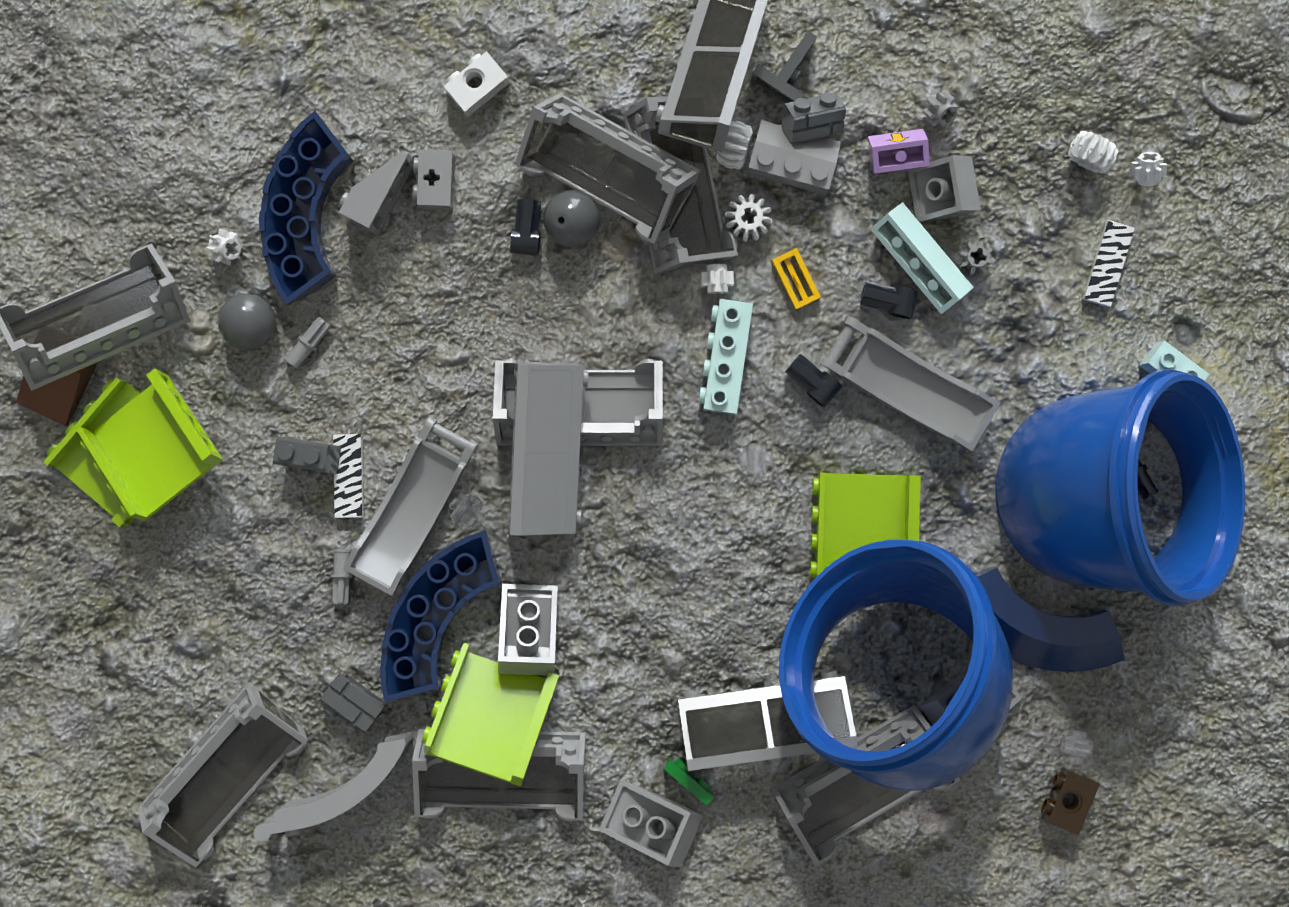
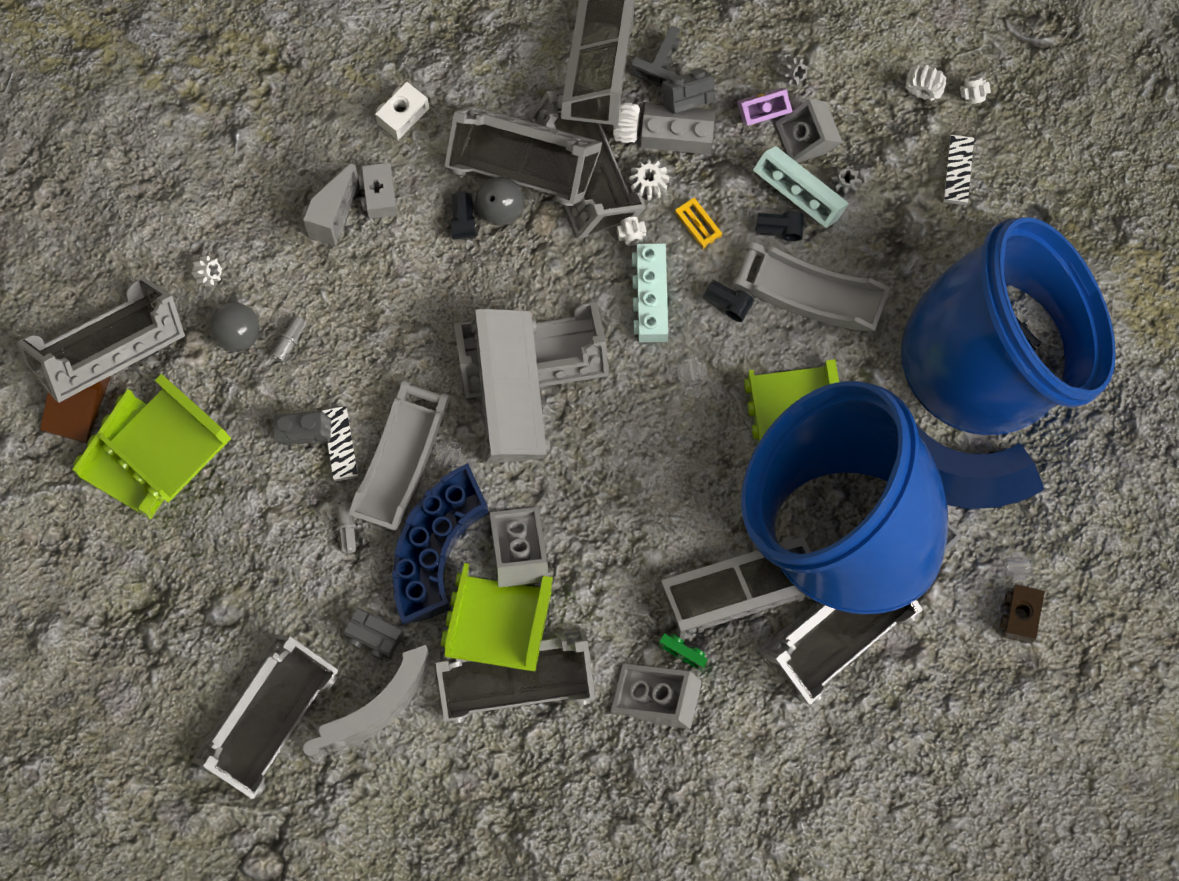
camera: 10 degrees left, 15 degrees down
dark blue brick [259,111,353,306] -> none

